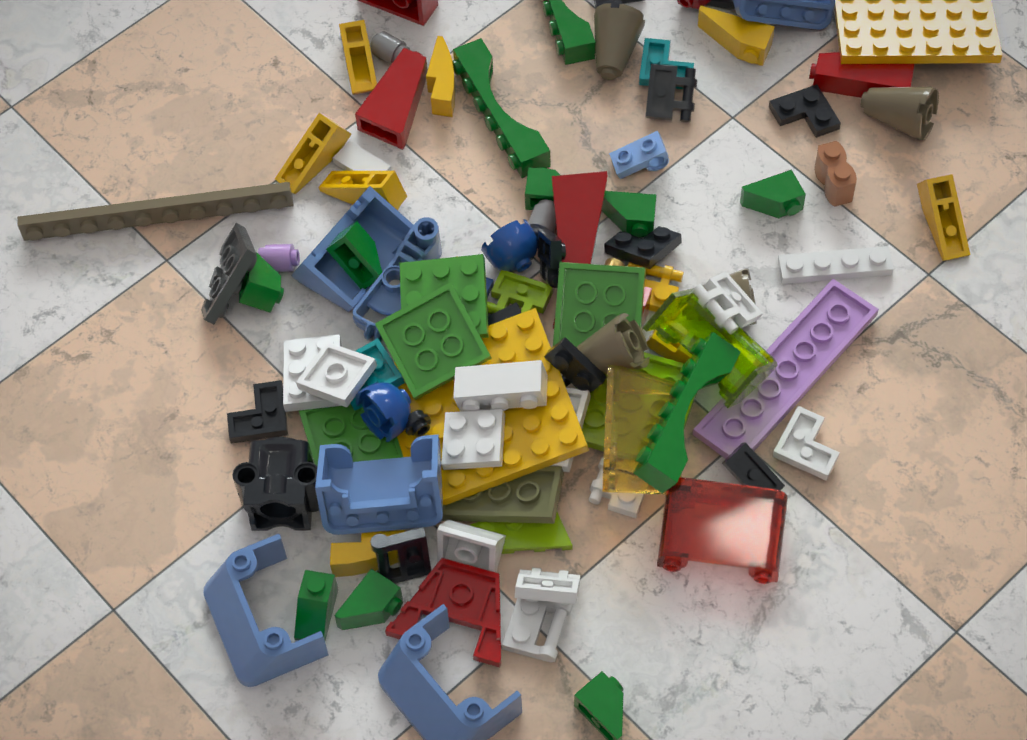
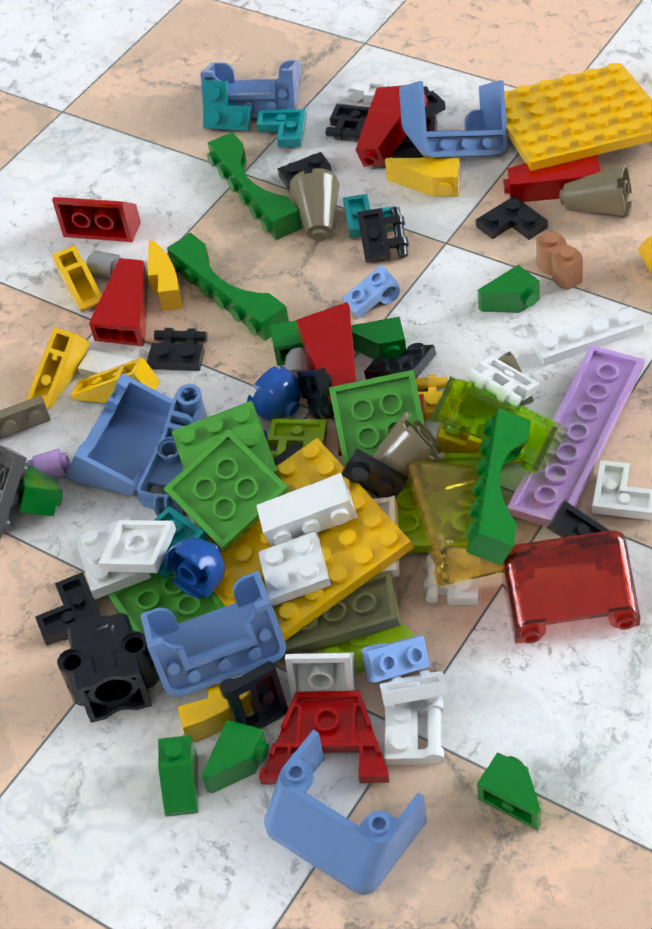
camera: 10 degrees left, 10 degrees down
medium blue windscreen [203,534,329,687] -> none
green slope [326,221,382,289] -> none
black plate [405,410,431,437] -> none
none -> black plate [147,328,207,371]
none -> light blue plate [361,635,430,683]

